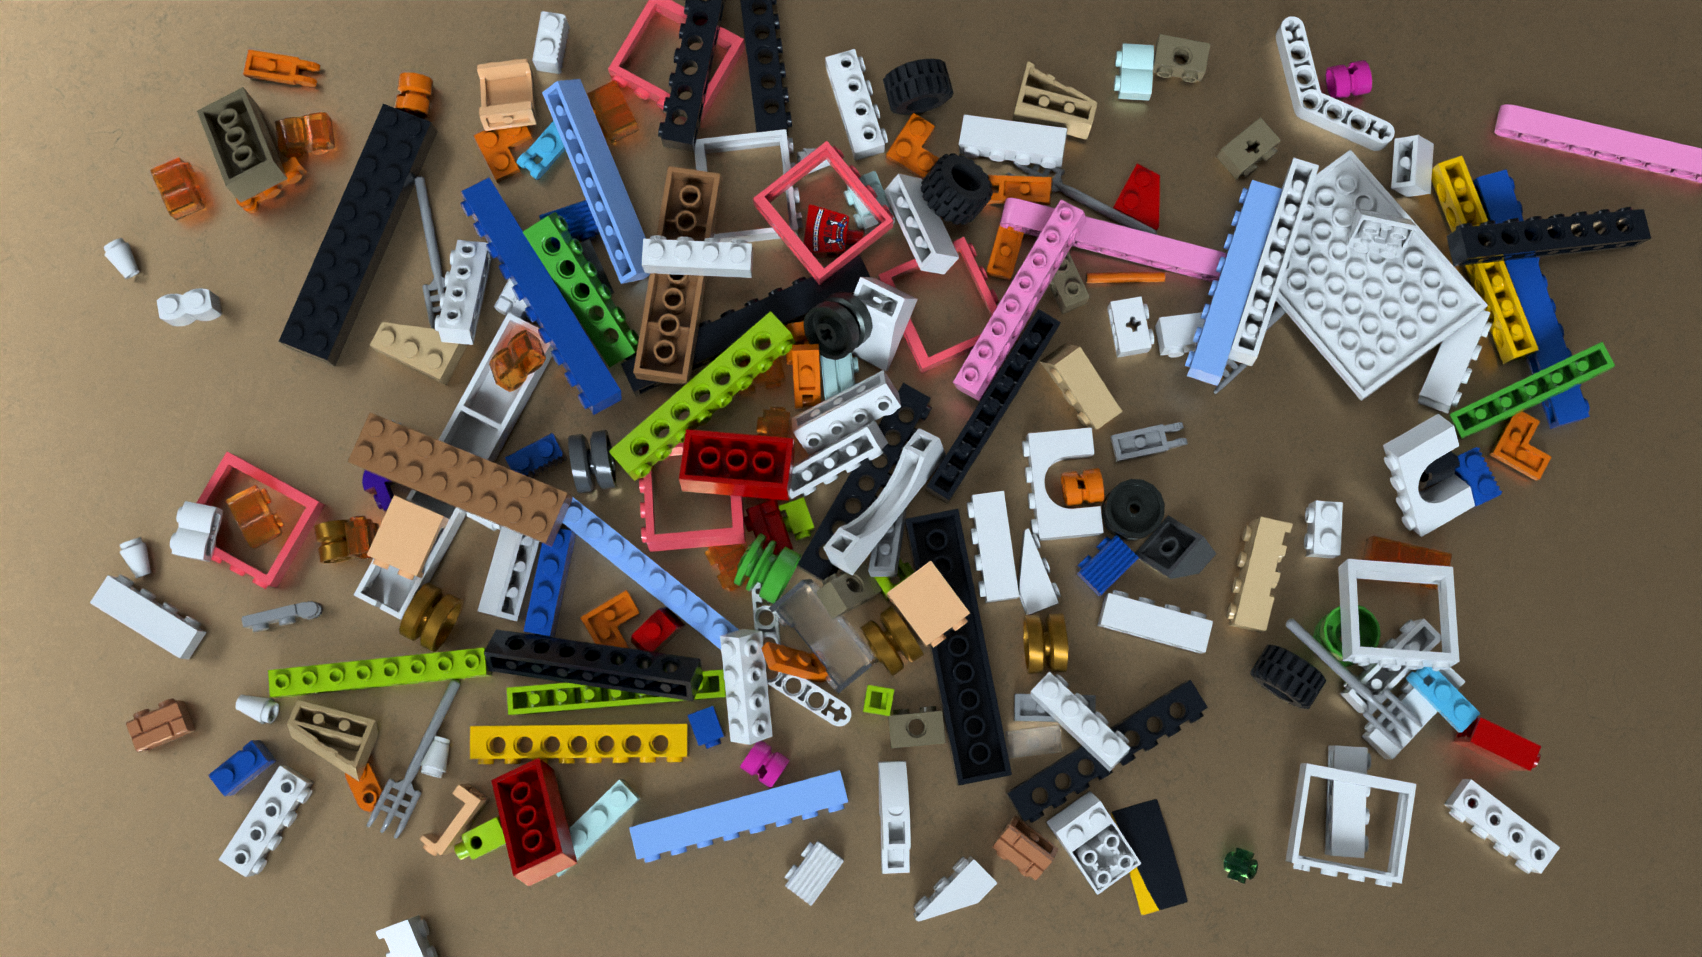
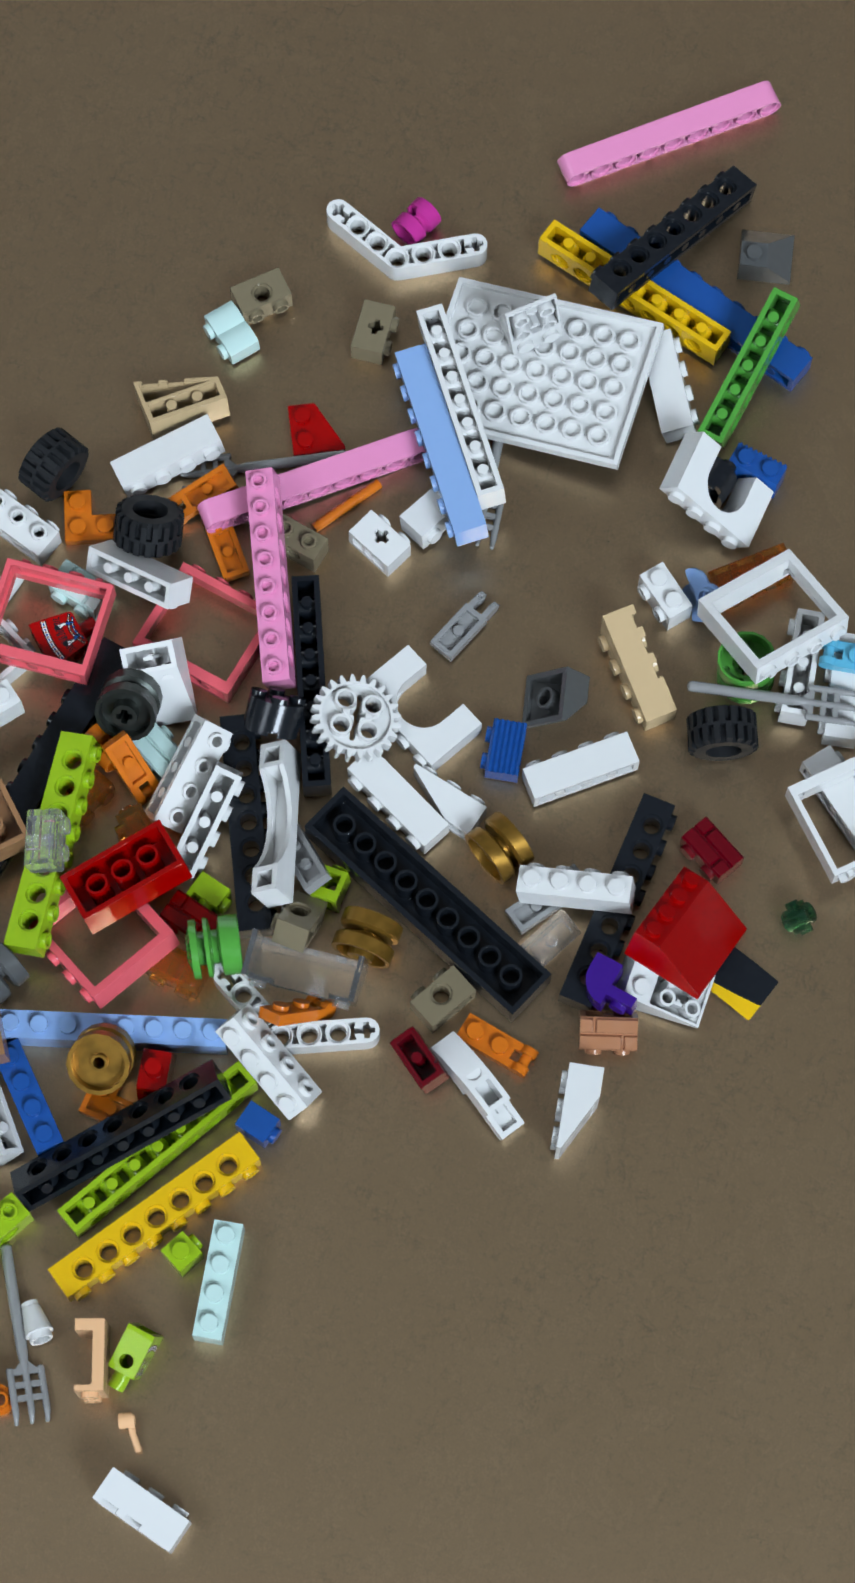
camera: 35 degrees left, 10 degrees down
red brick [491,758,578,886] -> none
light blue brick [629,770,848,863] -> none
dark pink wheel [740,740,790,789] -> none
white brick [784,841,844,906] -> none
lime brick [863,685,894,716] -> none
light nougat panel [887,561,970,648] -> none
tan wedge [1040,343,1122,430] -> none
orange wheel [1061,468,1104,507] -> none
pearl dark grey wheel [1102,479,1165,541] -> none
white brick [1391,135,1434,197] -> none
orange plate [1489,411,1551,481] -> none
none -> clear brick [24,808,71,873]
none -> pearl gold wheel [66,1023,137,1096]
none -> light nougat hand [118,1412,143,1453]
none -> lime brick [160,1230,204,1278]
none -> black brick [243,686,306,740]
none -> white gear [309,674,401,763]
none -> dark red brick [390,1026,450,1094]
none -> orange plate [457,1013,539,1078]
none -> dark purple brick [586,952,637,1016]
none -> red slope [624,866,747,1000]
none -> dark red brick [680,816,744,885]
none -> light blue plate [682,568,718,622]
none -> dark grey slope [737,229,795,285]

